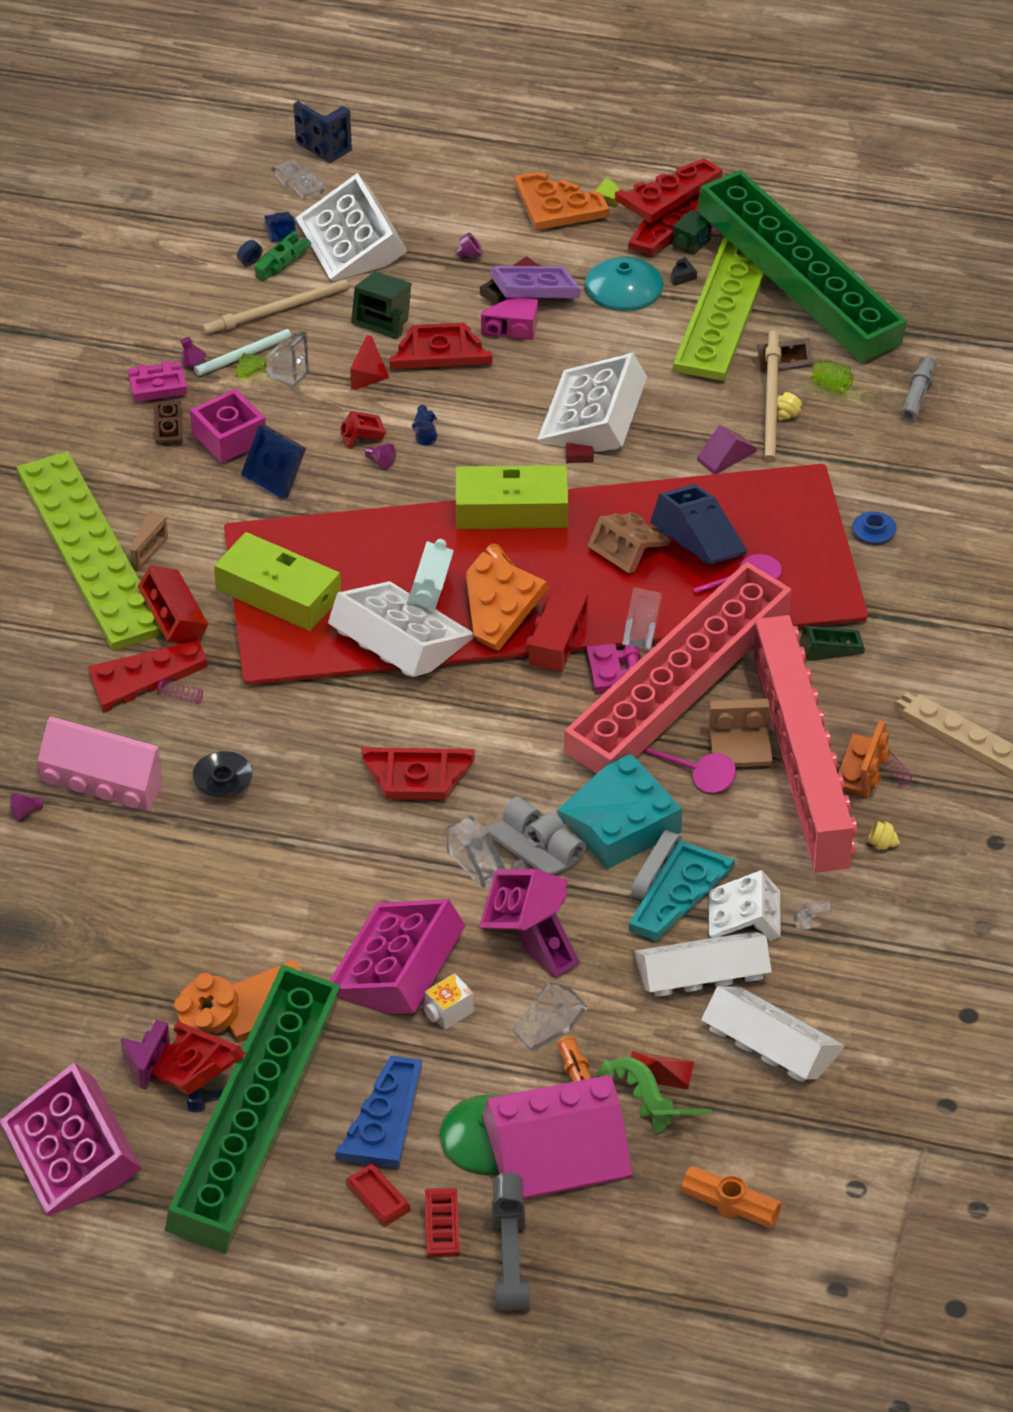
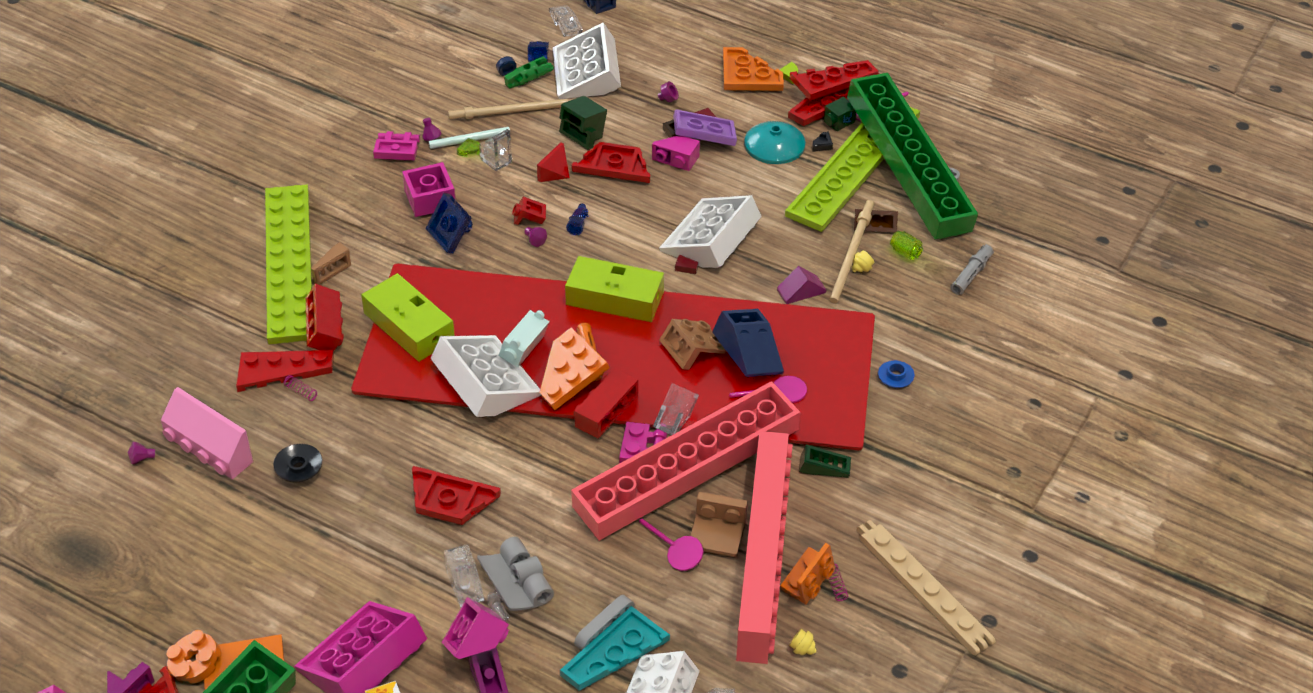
camera: 15 degrees right, 0 degrees up
reddish brown slope [154,400,183,444] -> none
teal slope [557,753,682,869] -> none

